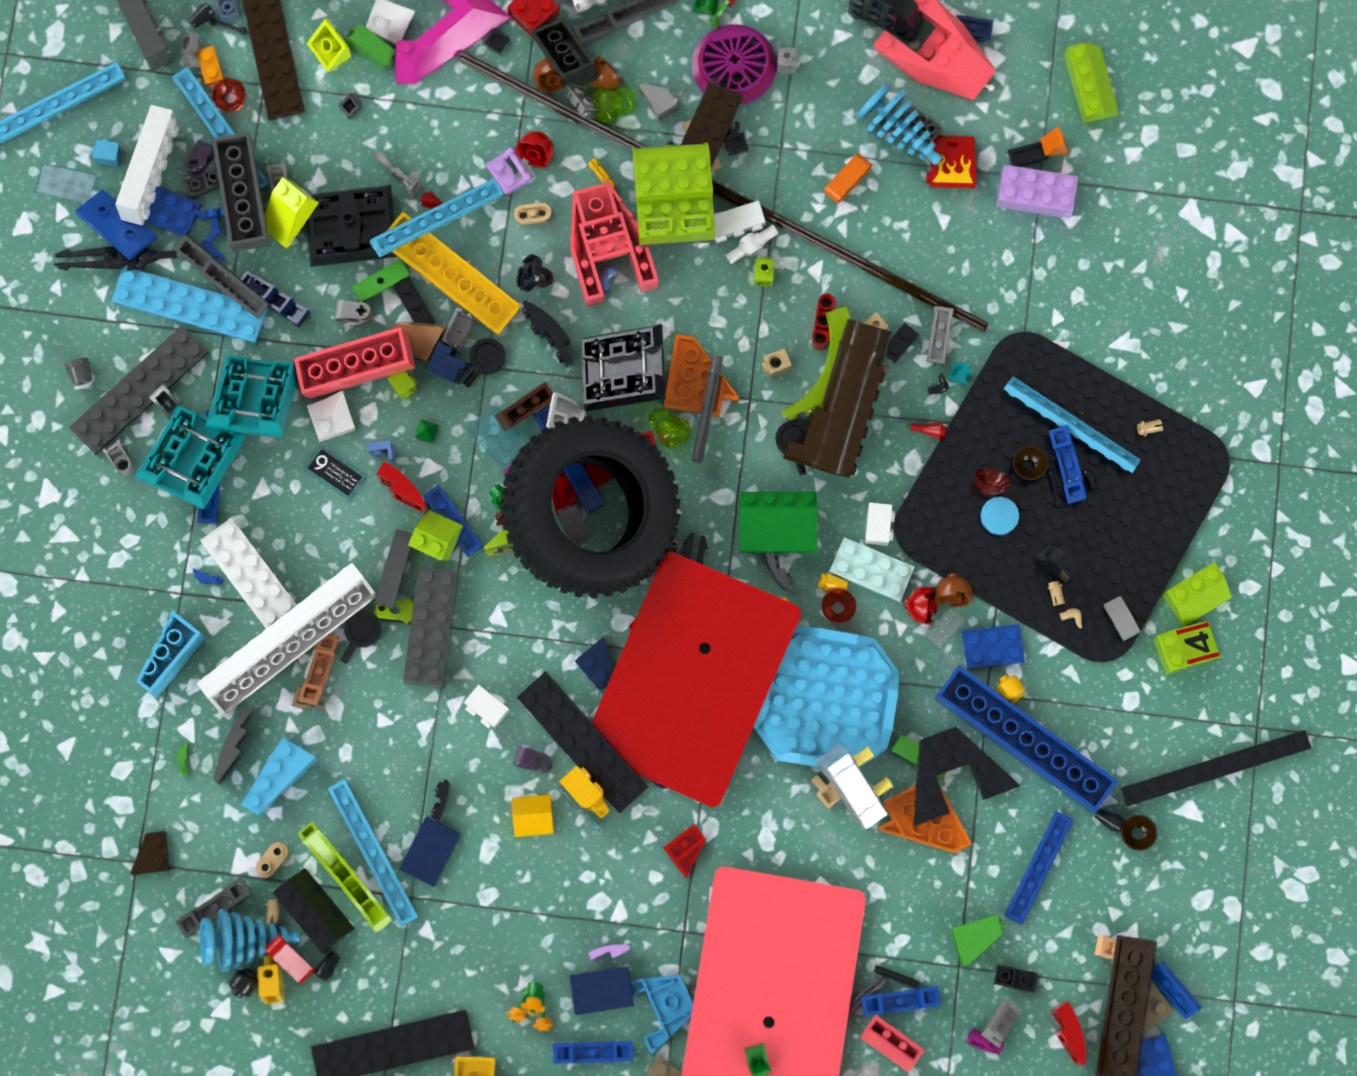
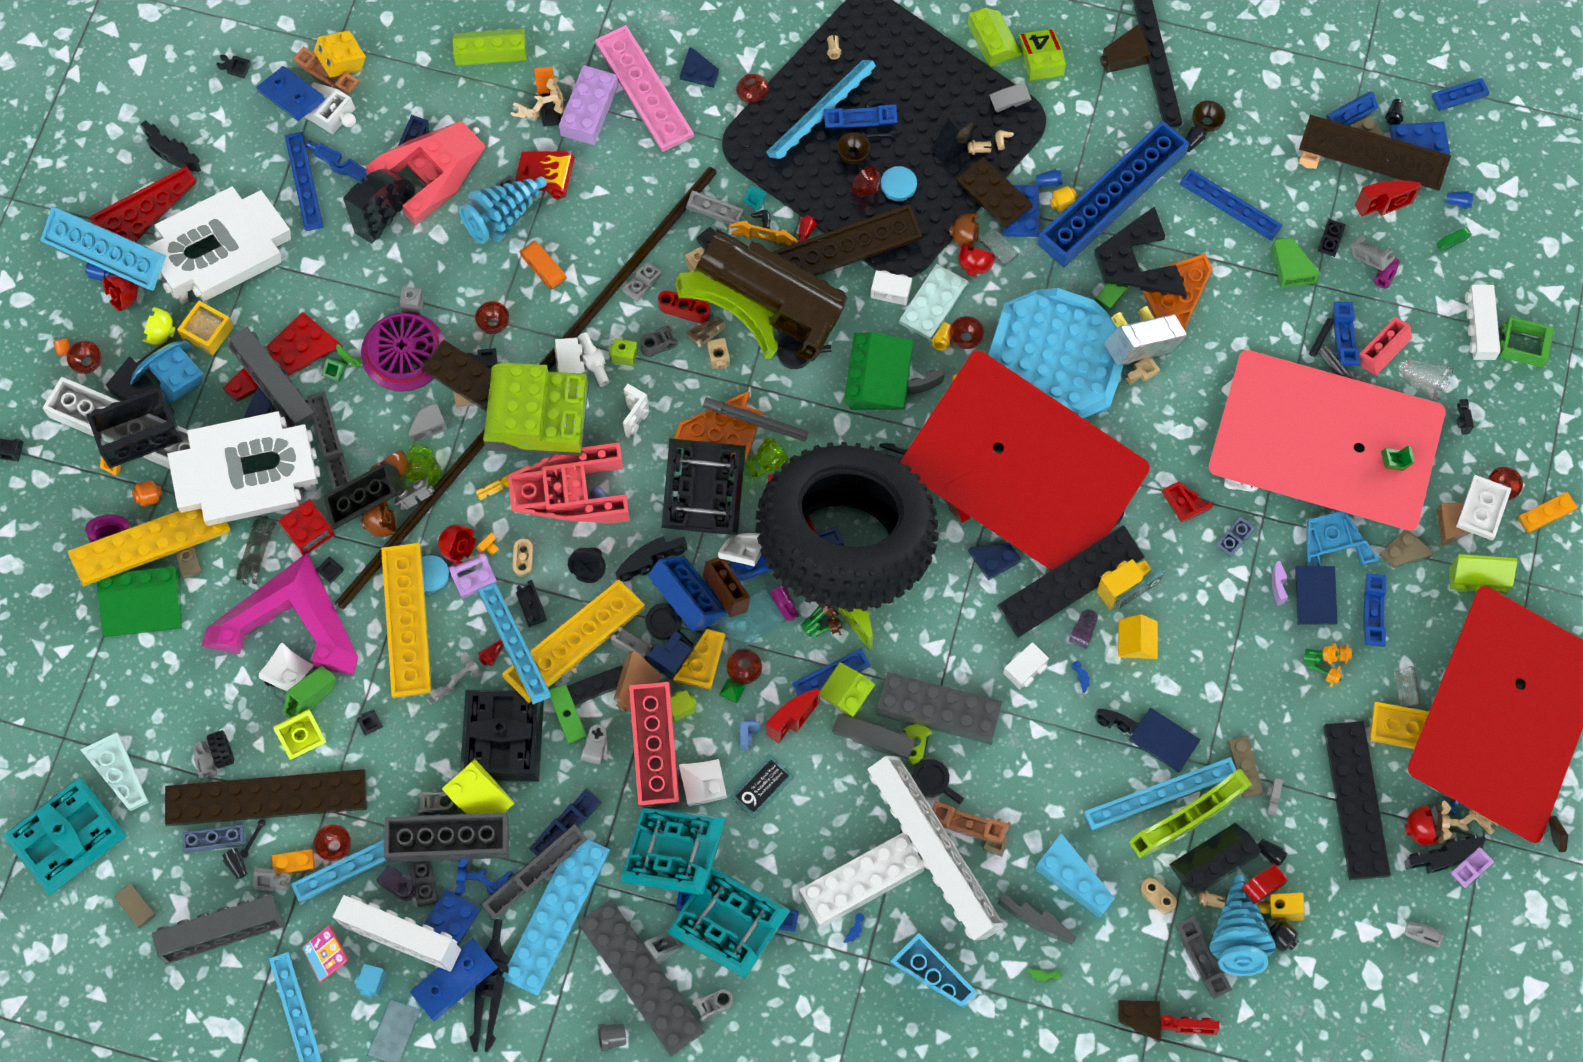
camera: 80 degrees left, 10 degrees down
none -> piece [301,925,349,982]
none -> yellow plate [381,543,432,698]
none -> medium azure tile [422,555,450,593]
none -> clear red piece [475,301,509,334]
none -> light orange tile [475,532,499,555]
none -> tan piece [511,77,566,121]
none -> black hinge [516,580,547,627]
none -> bright pink plate [595,25,694,152]
none -> light grey slope [623,262,662,302]
none -> white bracket [623,384,650,438]
none -> dark grey piece [641,326,678,357]
none -> blue slope [648,556,727,632]
none -> yellow wing [673,629,726,690]
none -> dark blue wing [680,47,719,88]
none -> dark tan wing [686,316,726,347]
none -> clear red piece [727,649,762,685]
none -> light orange piece [729,221,798,246]
none -> clear red piece [736,74,769,103]
none -> dark brown plate [773,204,923,276]
none -> dark brown plate [956,157,1033,229]
none -> blue cone [1036,169,1063,187]
none -> blue piece [1071,661,1090,693]
none -> dark brown slope [1100,25,1150,73]
none -> red hinge [1160,1015,1220,1035]
none -> sand blue slope [1216,516,1256,557]
none -> dark tan plate [1228,736,1263,798]
none -> light grey plate [1266,778,1283,816]
none -> black cone [1385,99,1403,125]

